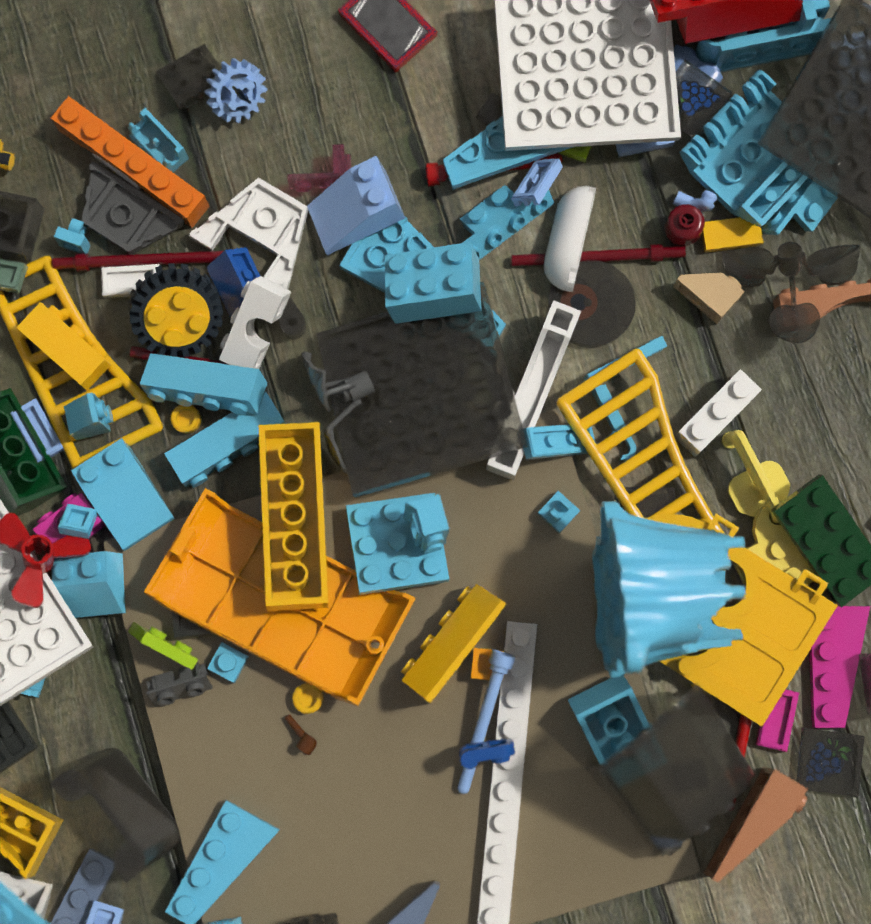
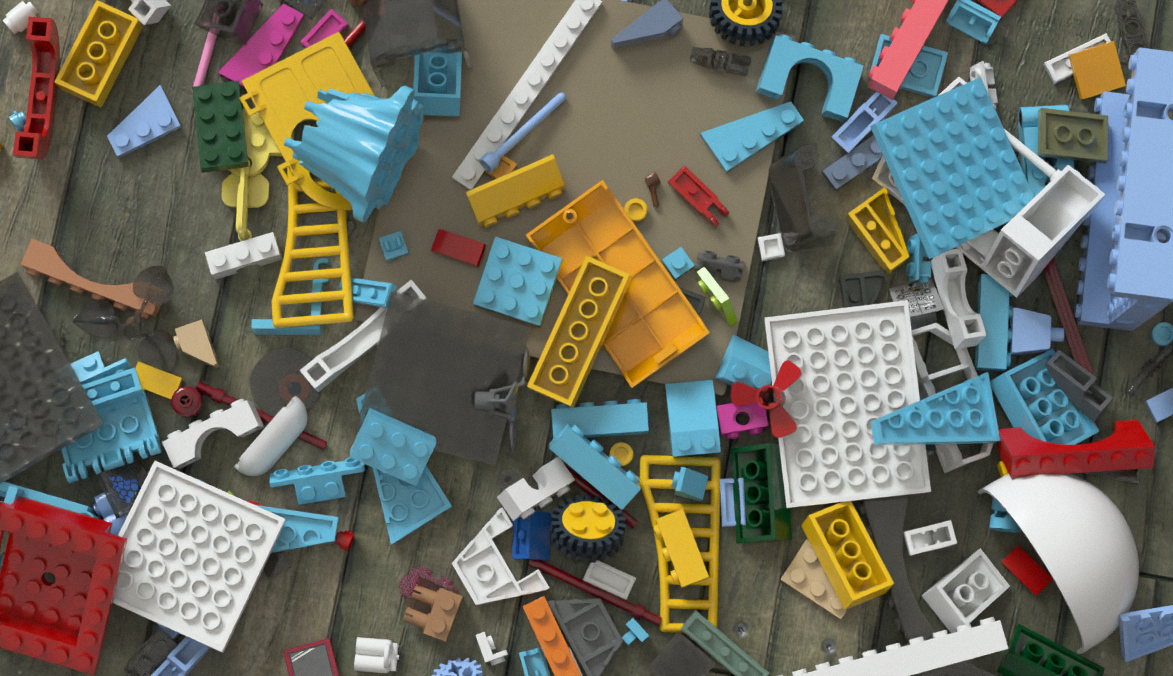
camera: 155 degrees left, 0 degrees up
medium azure tile [58,504,98,539] -> none
light blue slope [307,156,405,255] -> none
medium azure window [403,494,449,553] -> none
blue plate [459,739,515,769] -> none
light blue tile [511,159,563,207] -> none
light blue arm [673,190,717,212] -> none
none -> white arch [162,399,264,469]
none -> white piece [354,637,399,673]
none -> medium nougat brick [403,584,464,643]
none -> red slope [431,229,486,267]
none -> white bracket [476,632,508,666]
none -> red hinge [668,165,730,227]
none -> white tile [757,233,785,261]

